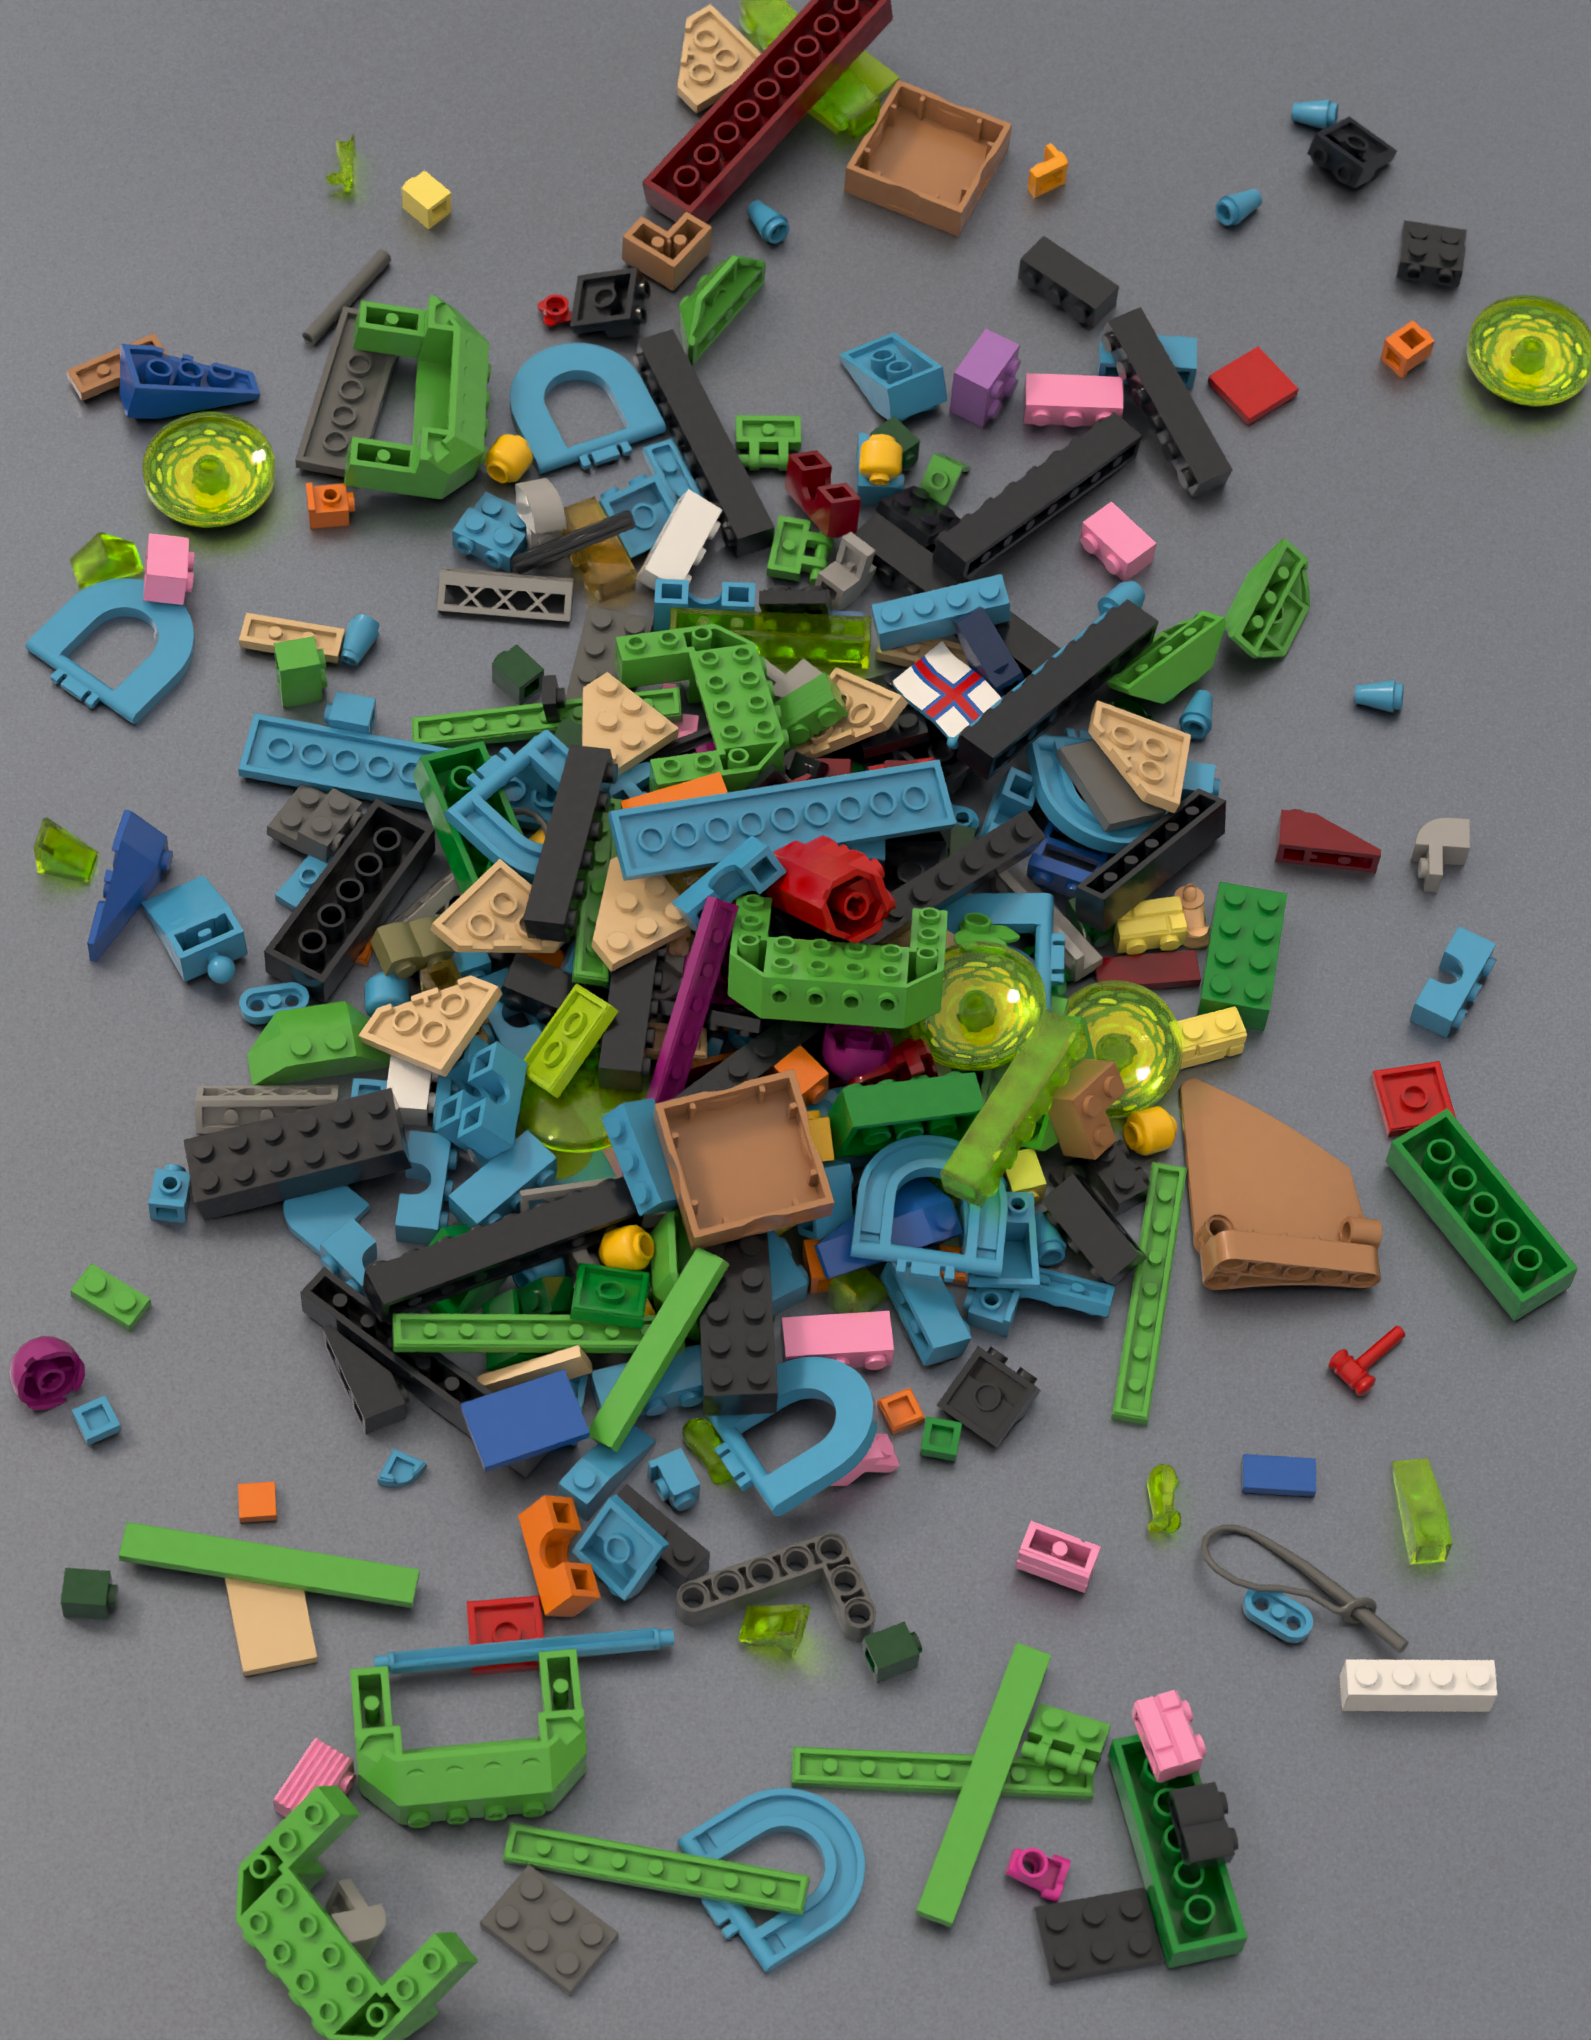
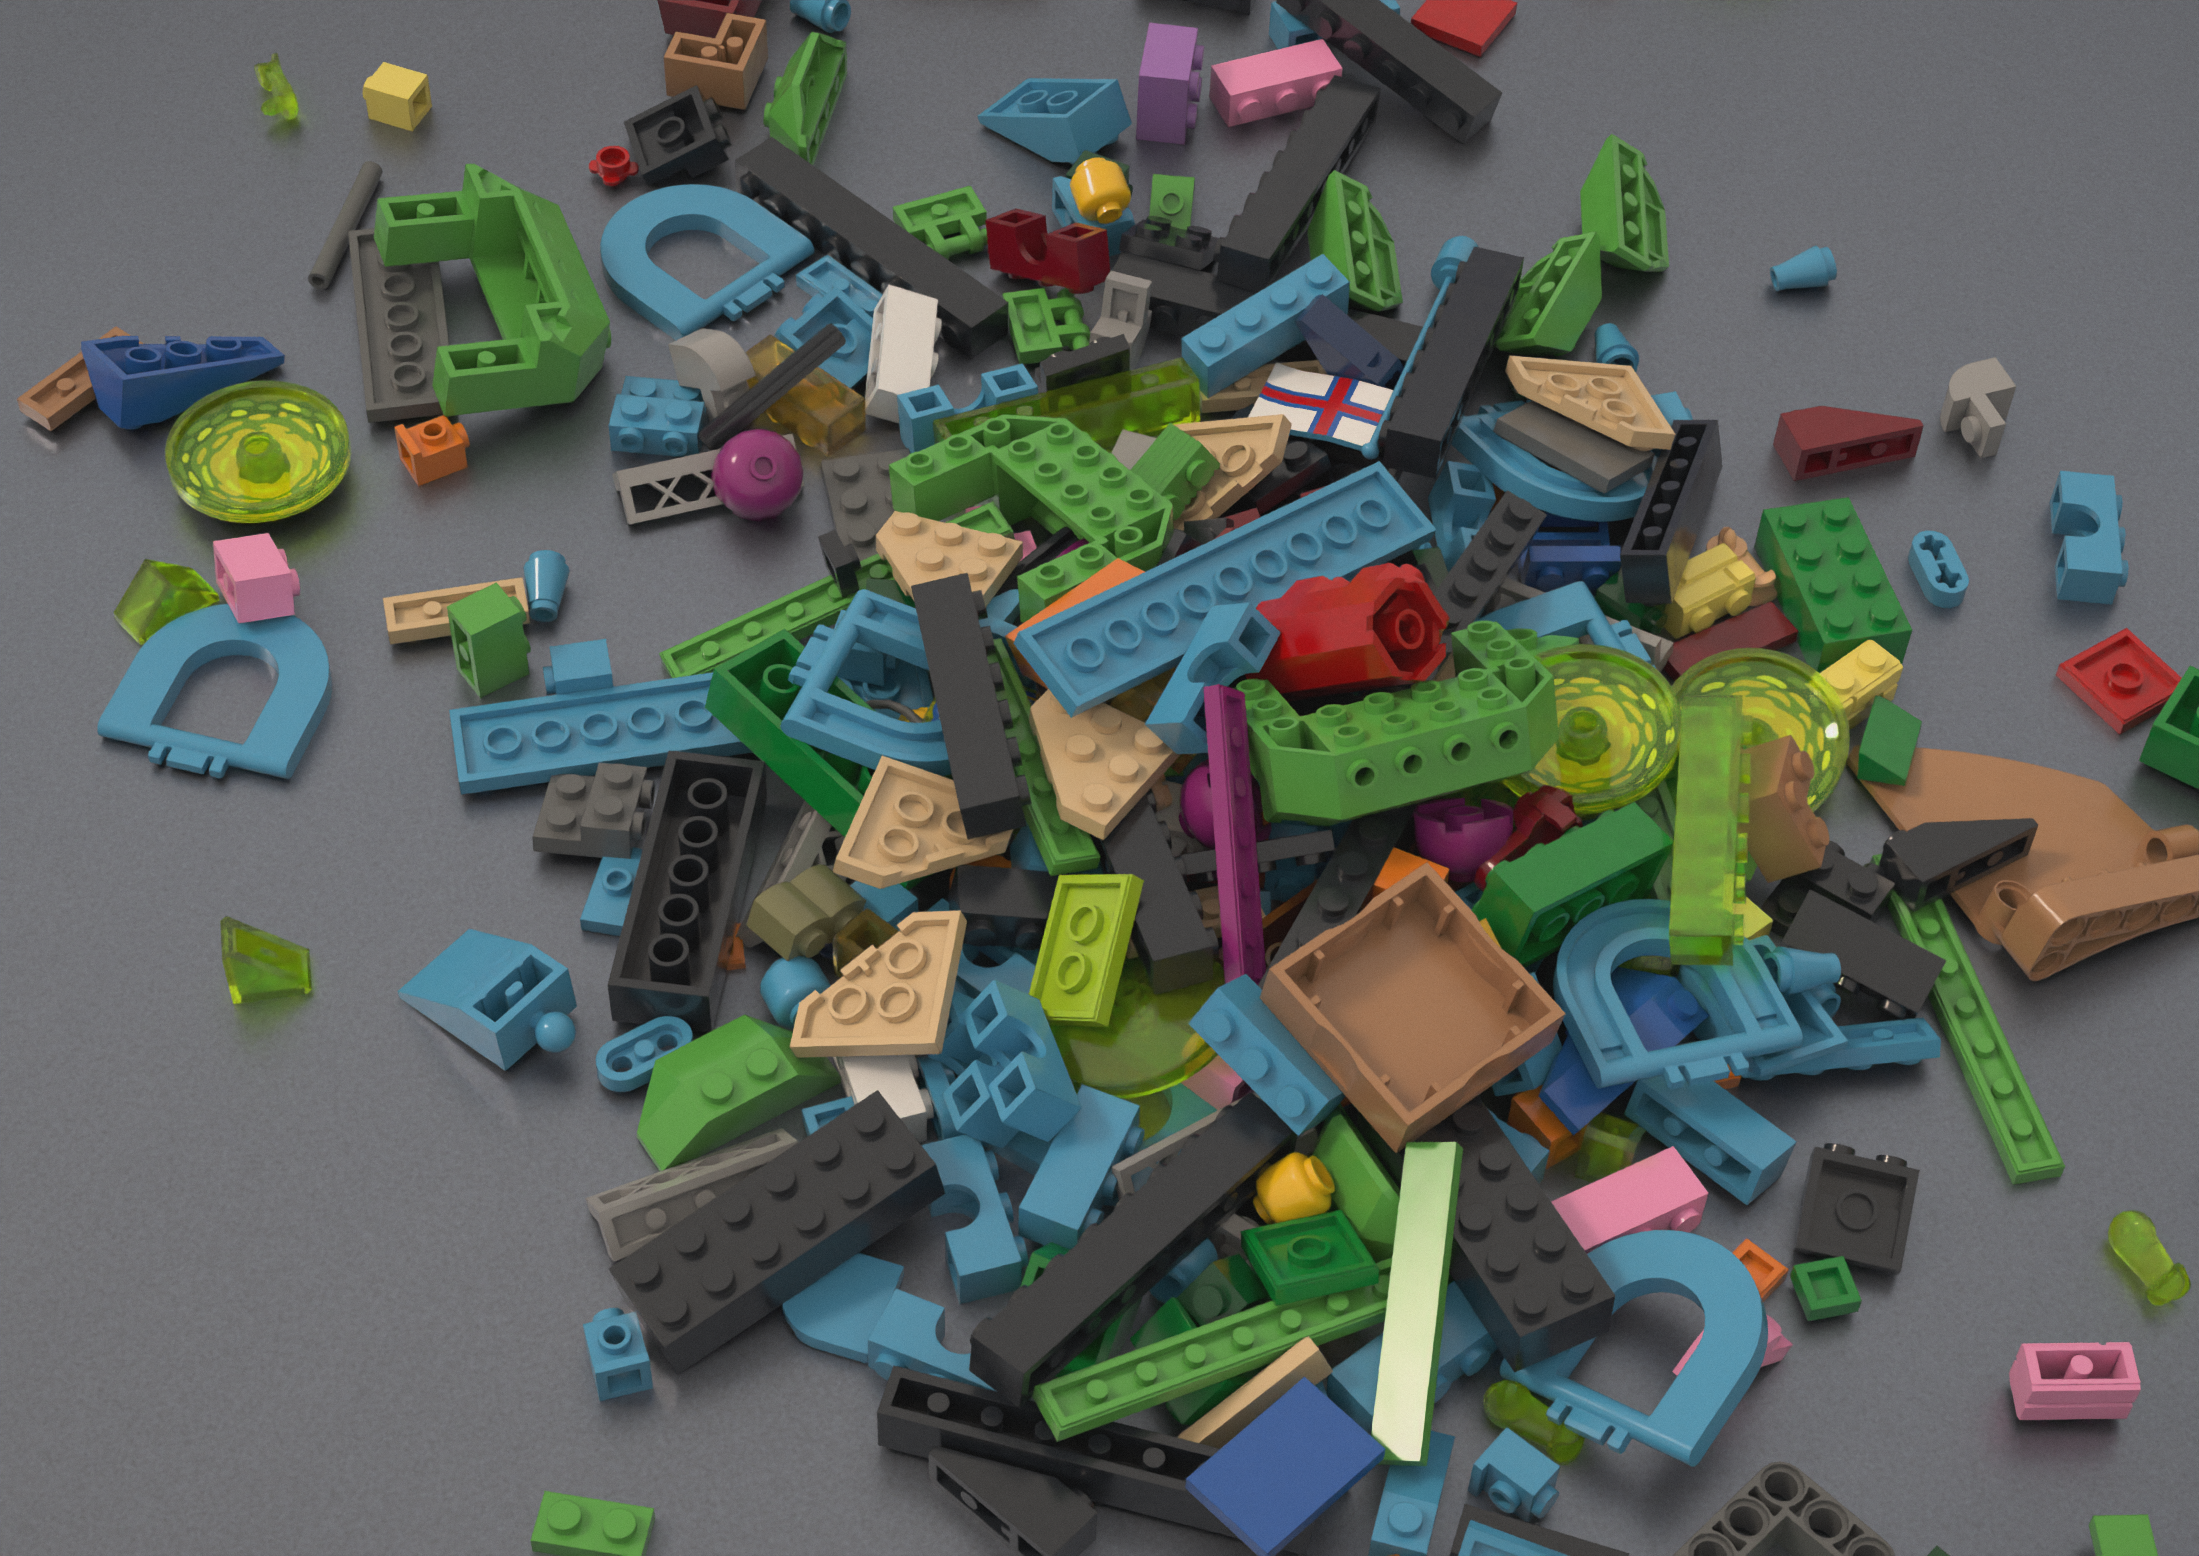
camera: 20 degrees left, 10 degrees down
blue wedge [87,809,173,962] -> none
yellow head [485,434,533,483] -> none
dark green brick [492,644,544,705] -> none
dark azure brick [963,1287,1021,1338] -> none
bright pink brick [1080,501,1156,582] -> none
yellow head [1123,1106,1177,1155] -> none
none -> magenta cylinder [711,429,804,522]
none -> bright green wedge [1307,170,1403,312]
none -> dark azure cone [1762,947,1841,997]
none -> green slope [1857,695,1922,786]
none -> black slope [1879,818,2038,912]
none -> dark azure beam [1908,531,1969,608]

